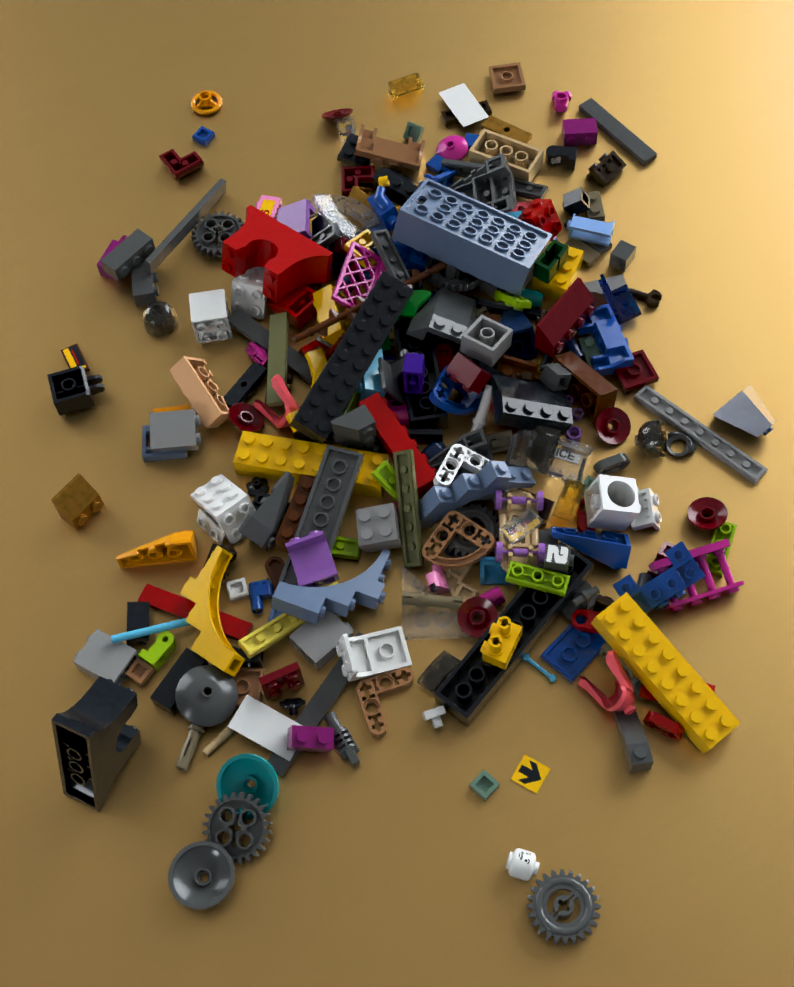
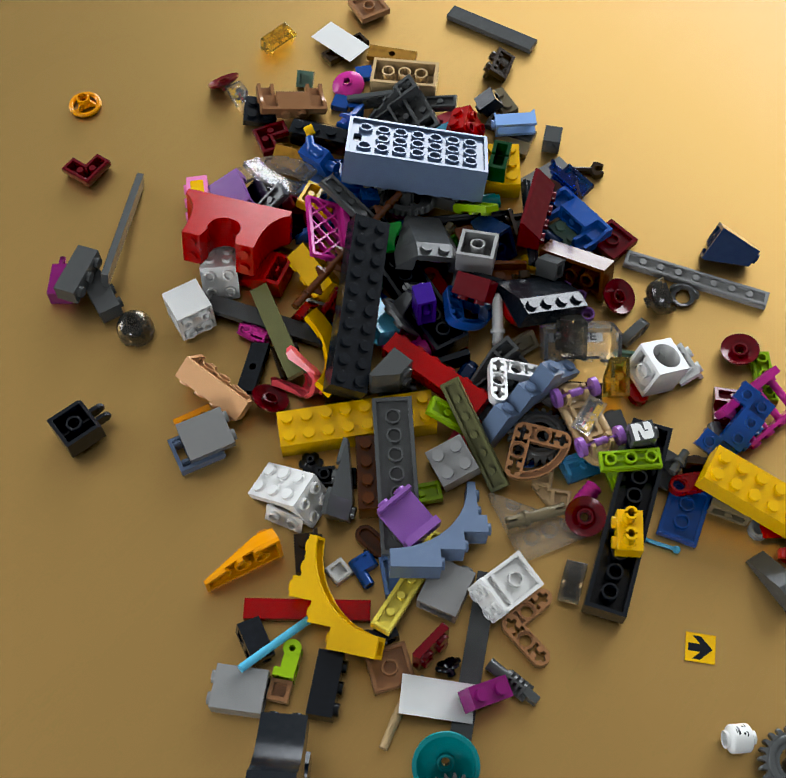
camera: 25 degrees left, 0 degrees up
pearl gold slope [51,473,104,530] -> none
slope [61,343,90,372] -> none
dark grey dish [175,665,238,727] -> none
dark tan pin [175,724,205,771] -> none
dark grey gear [191,211,244,259] -> none
blue tile [192,126,215,146] -> none
white tile [422,705,446,728] -> none
bright pink piece [426,564,449,594] -> none
sand green tile [469,770,500,801] -> none
black leg [545,145,577,170] -> none
blue wedge [551,526,632,570] -> none
dark pink plate [552,91,572,112] -> none
magenta brick [562,118,598,146] -> none
coral piece [578,650,637,716] -> none

